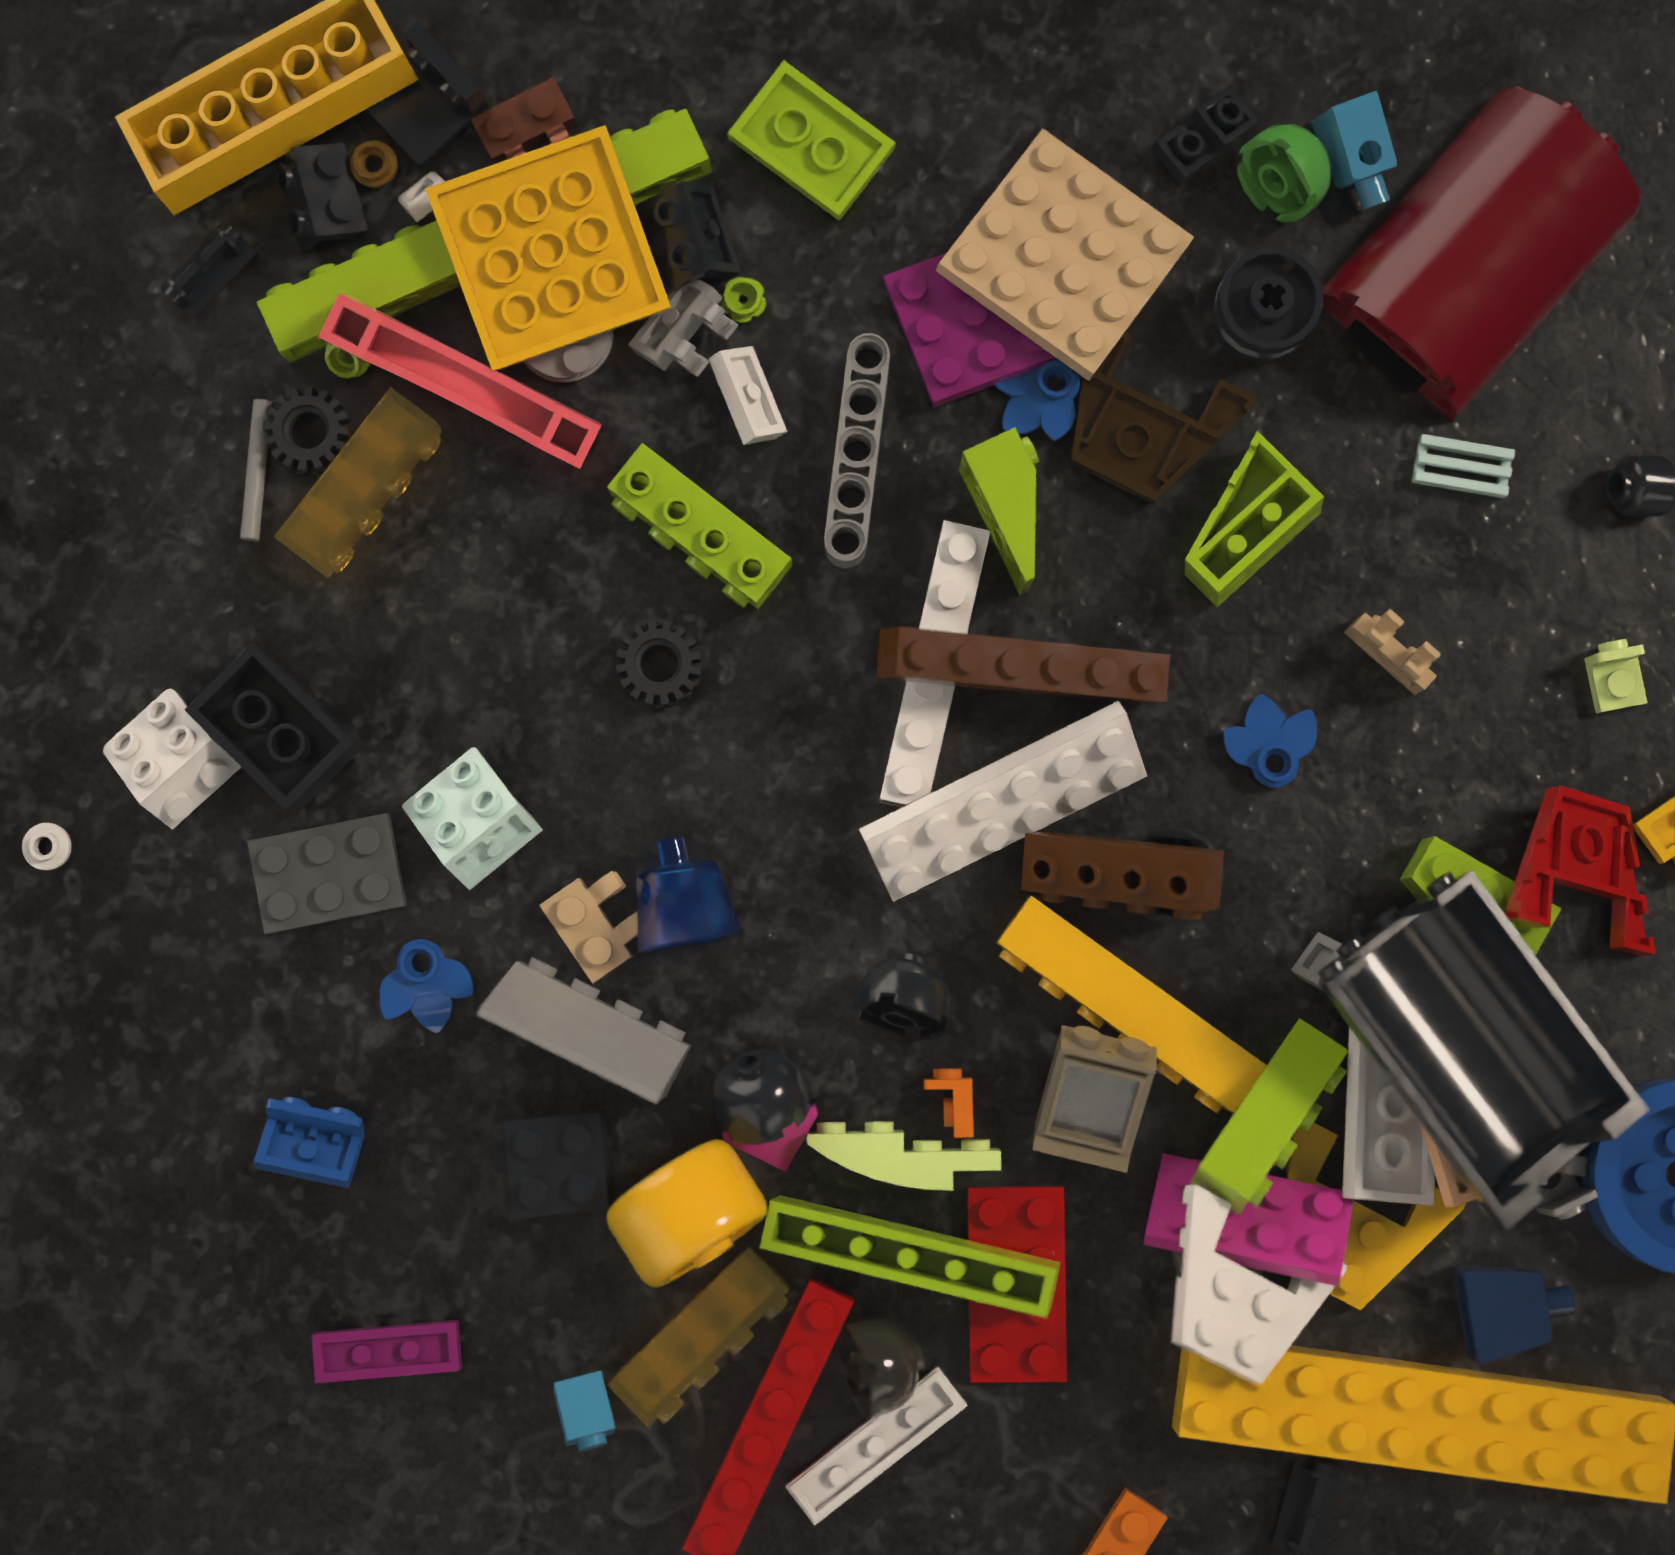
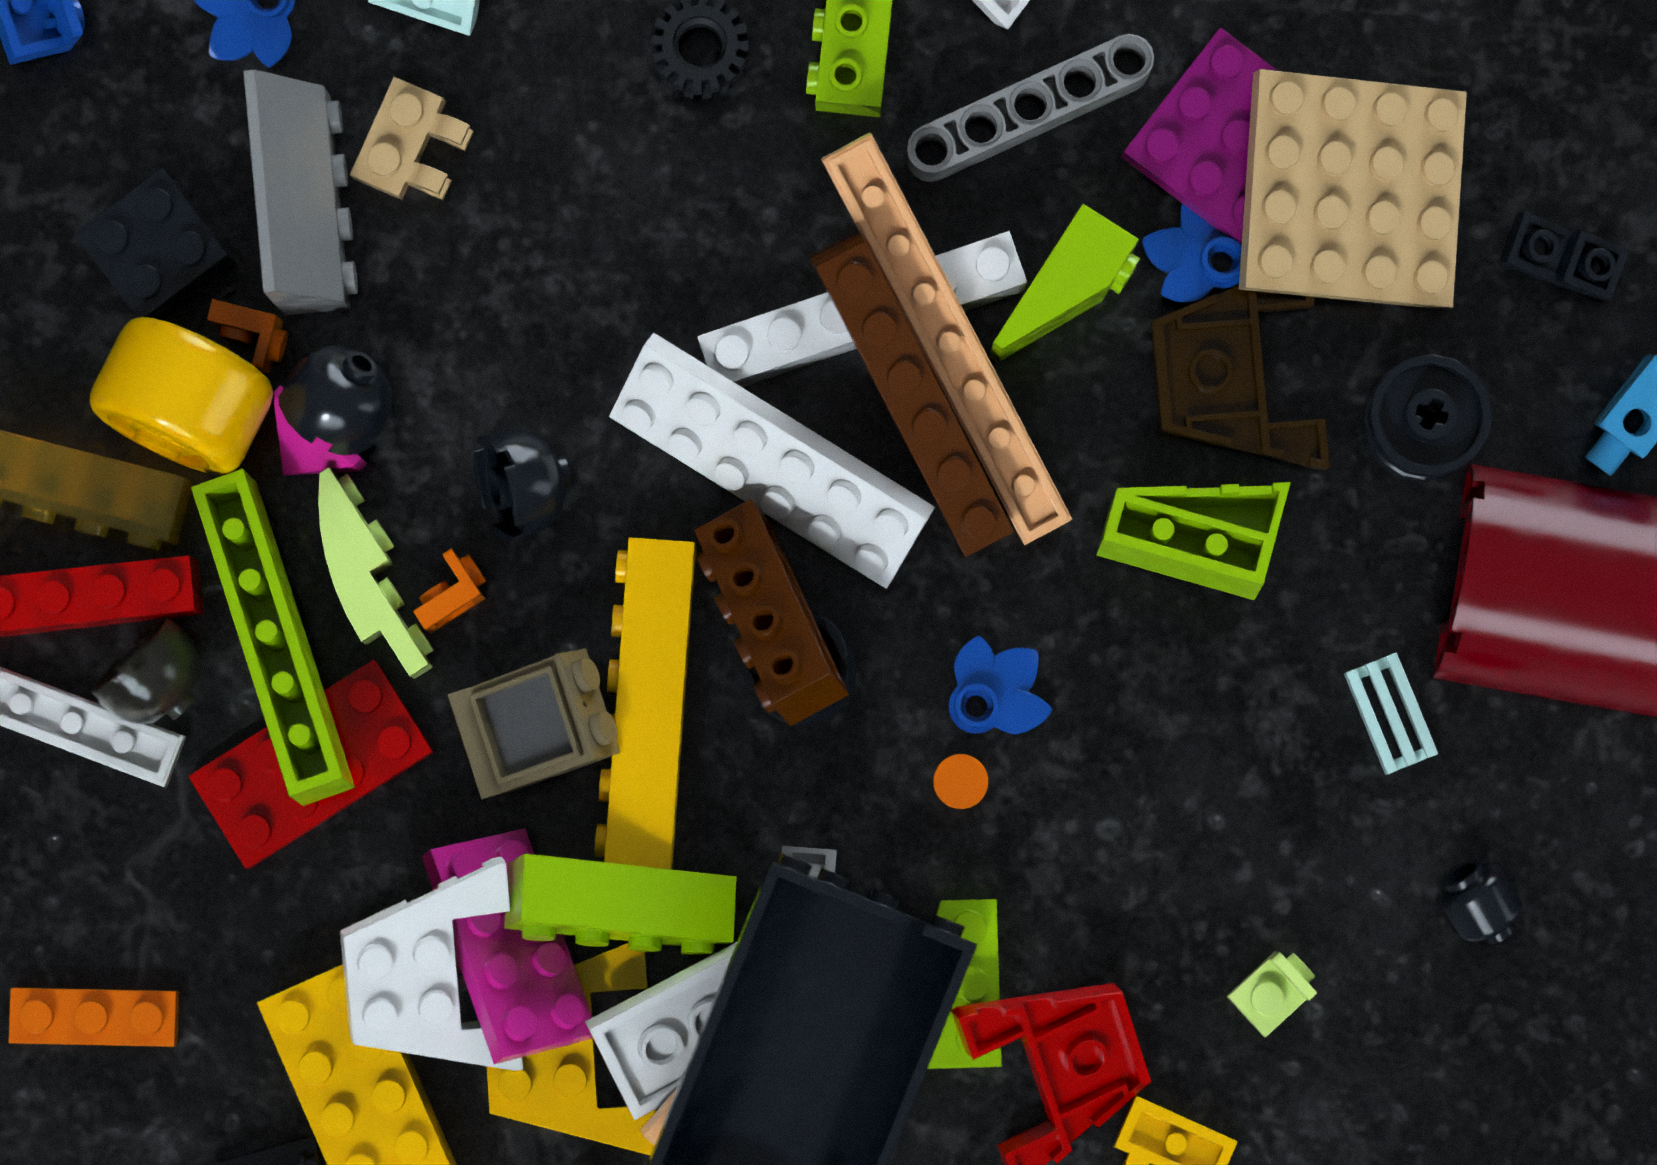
camera: 55 degrees right, 0 degrees up
clear blue torso [636,836,741,953] -> none
bright green cylinder [1237,124,1332,222] -> none
tan plate [1344,609,1441,695] -> none
none -> orange bracket [207,299,288,373]
none -> light nougat tile [821,132,1073,545]
none -> orange tile [933,754,988,809]

